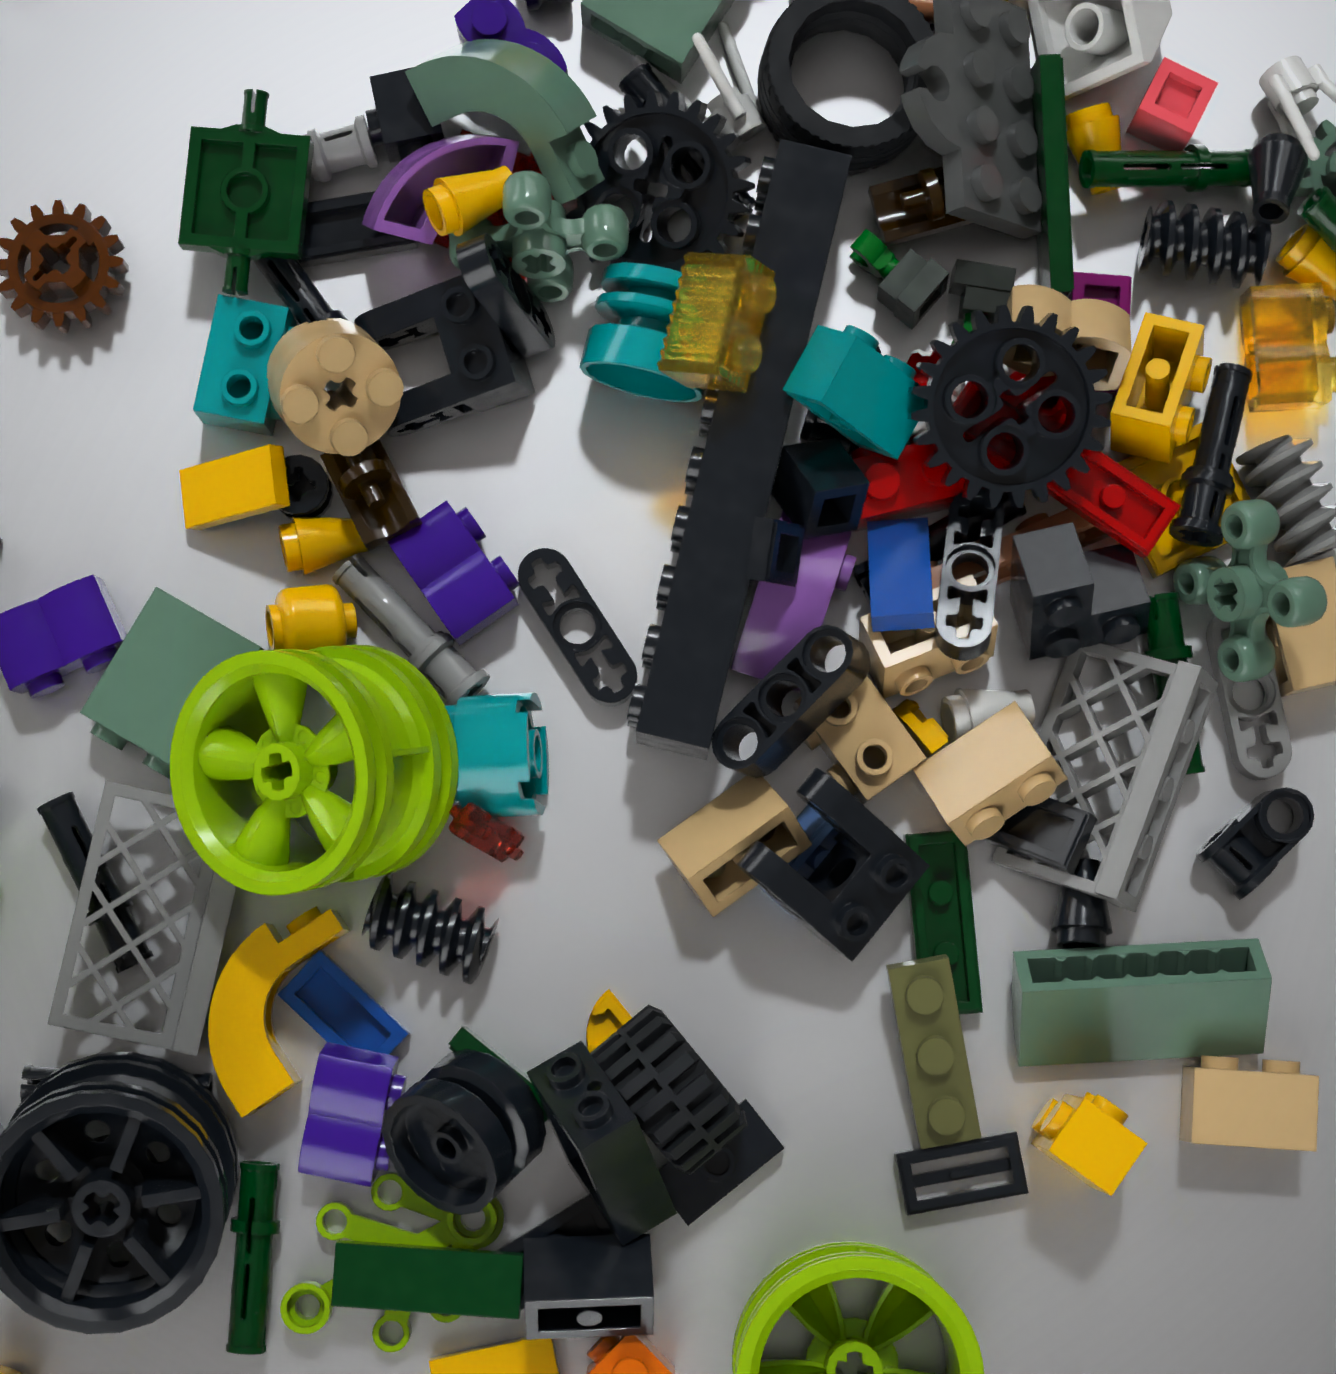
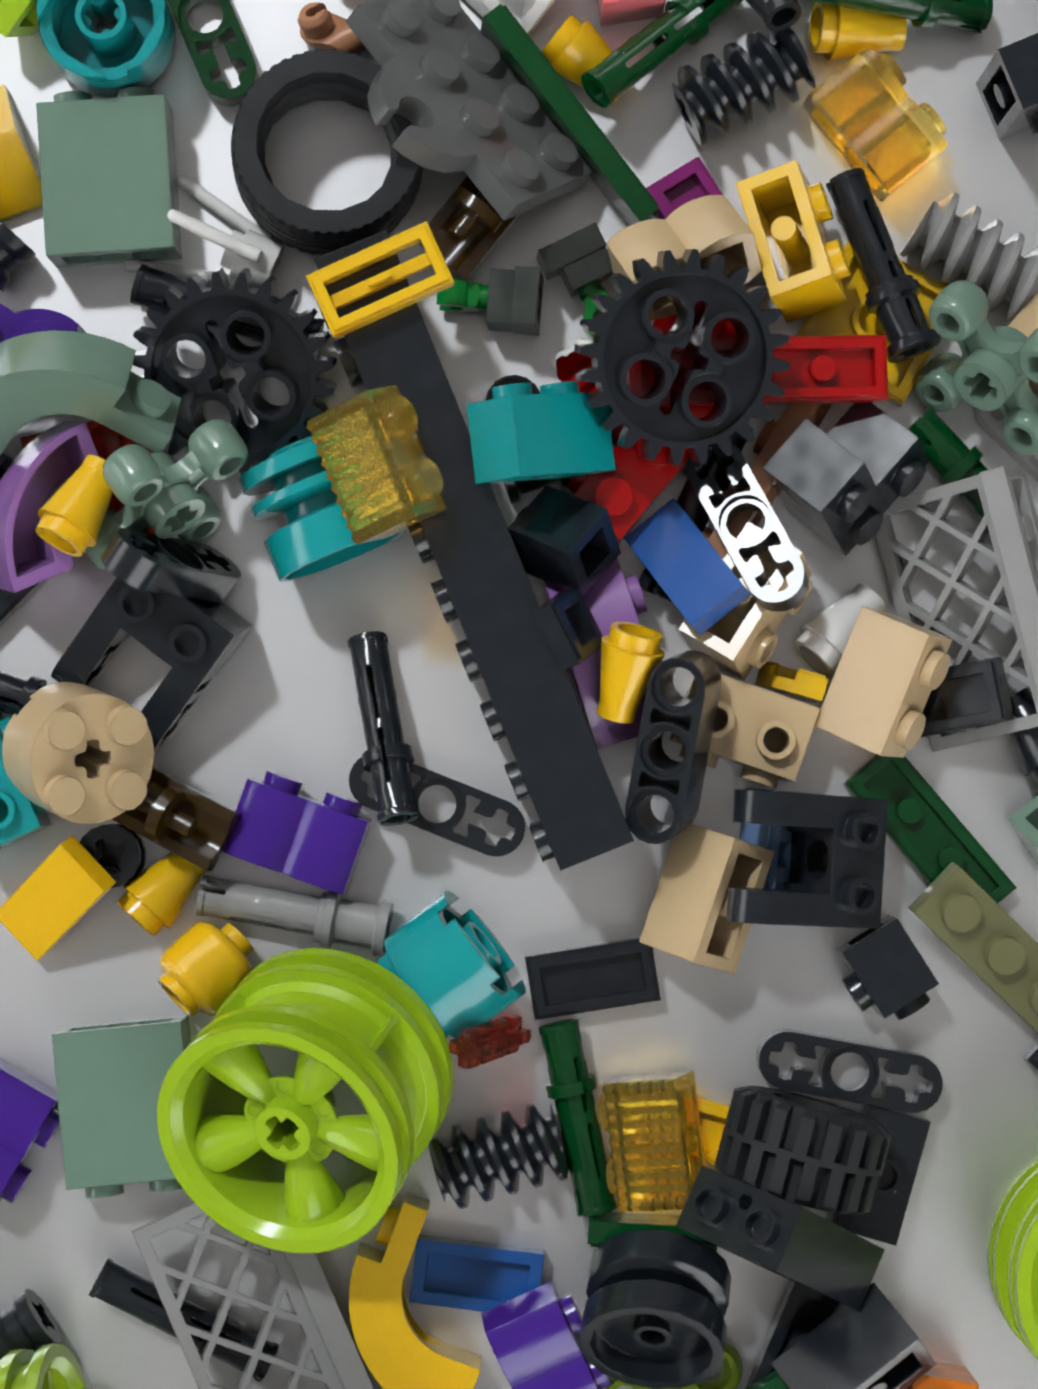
camera: 35 degrees left, 5 degrees up
none -> yellow tile [306,221,454,340]
none -> black pin [347,631,419,826]
none -> black tile [525,937,661,1020]
none -> dark green pin [538,1019,617,1217]
none -> yellow cone [596,622,665,724]
none -> clear yellow brick [598,1070,706,1212]
none -> black beam [756,1029,943,1113]
none -> black brick [835,915,939,1020]

